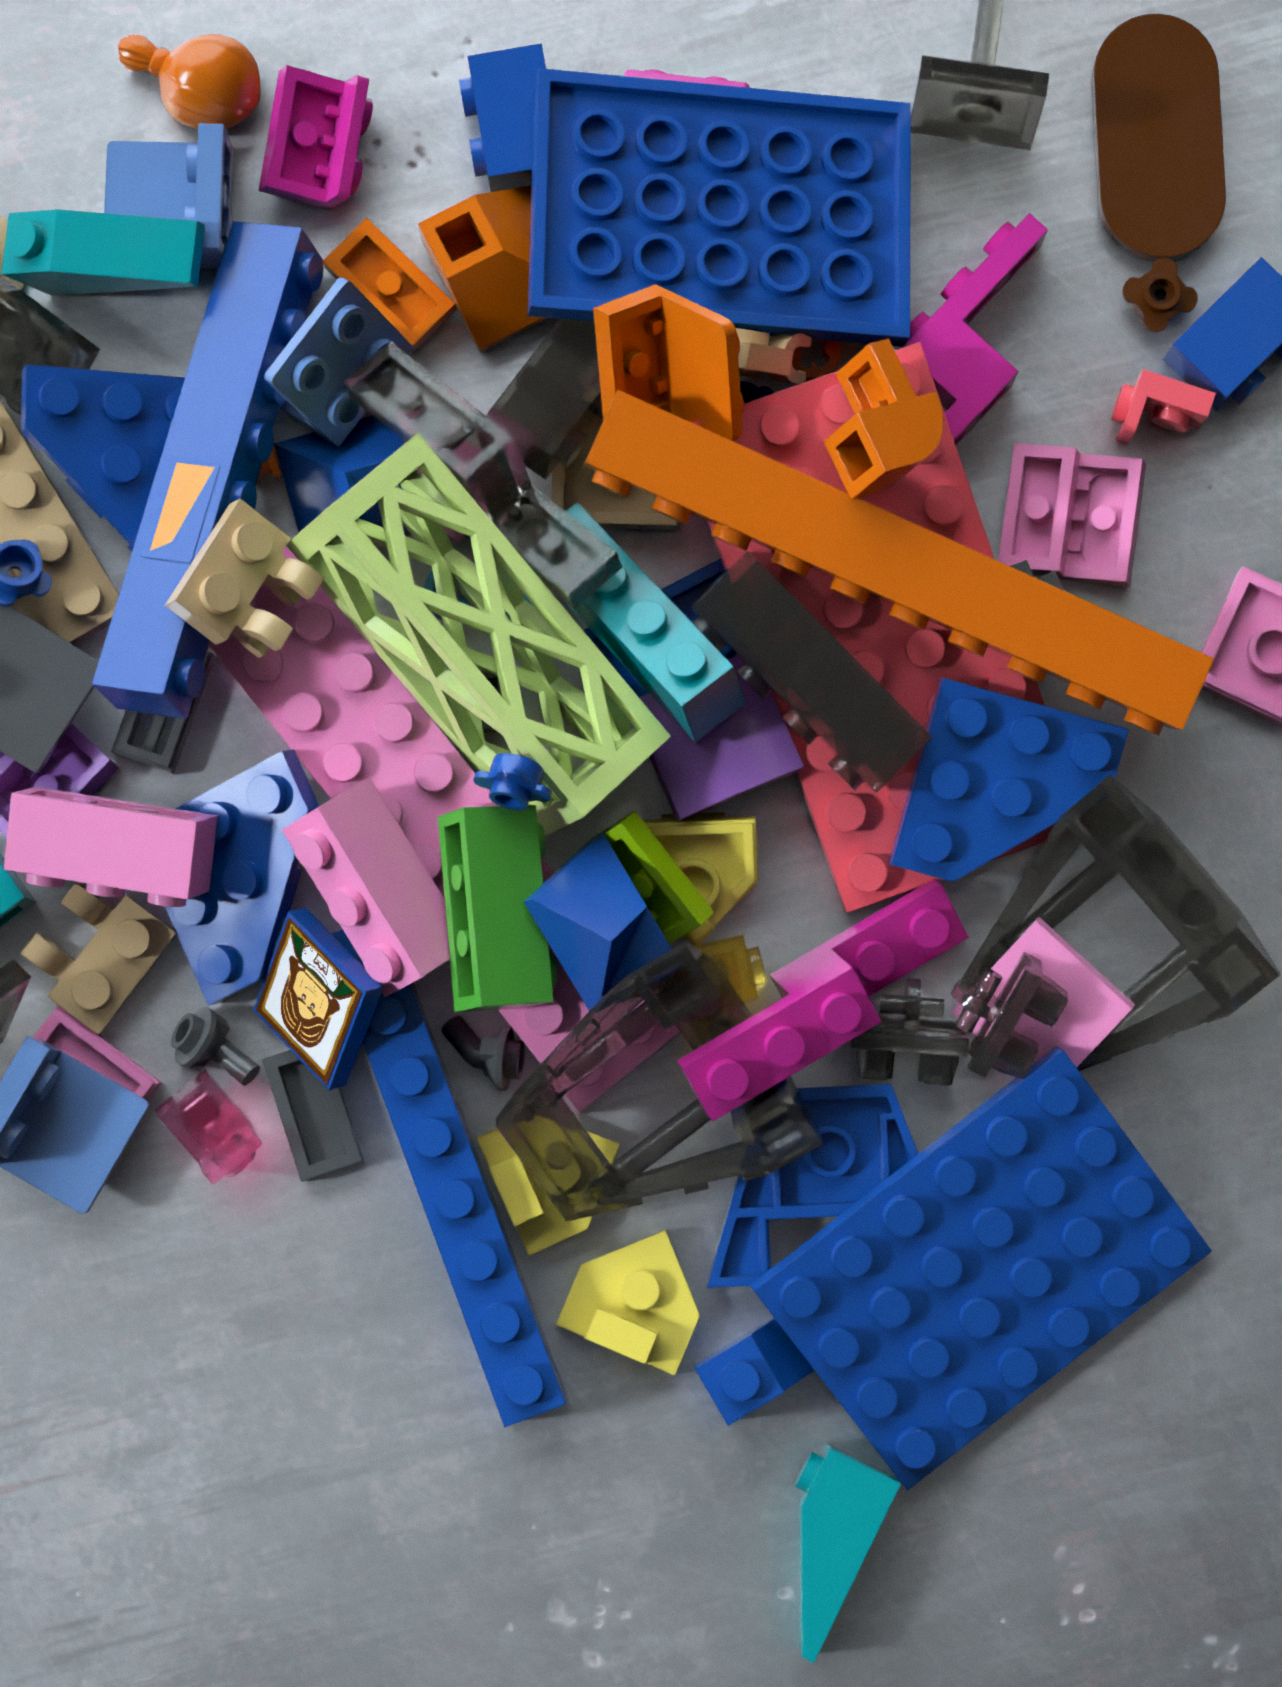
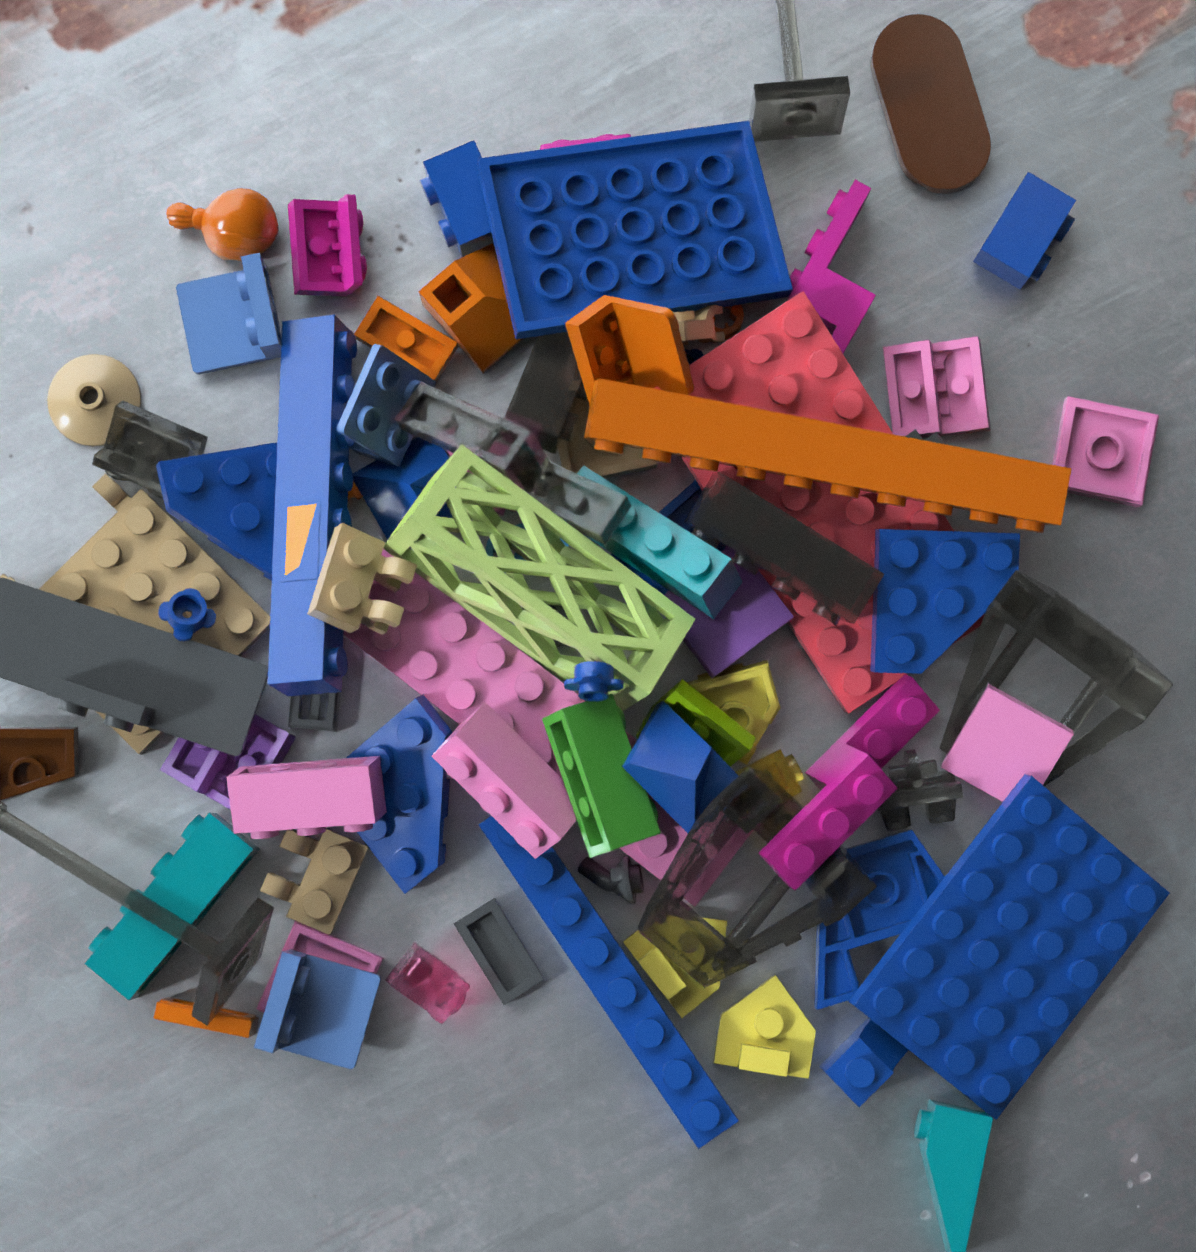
camera: 20 degrees left, 0 degrees up
teal slope [1,209,205,296] -> none
dark grey plate [171,1007,260,1086] -> none
tile [253,907,383,1090] -> none
orange brick [824,338,944,500] -> none
clear smoke hips [951,952,1068,1079] -> none
coral bracket [1111,369,1216,444] -> none
reddish brown plate [1122,258,1198,332] -> none

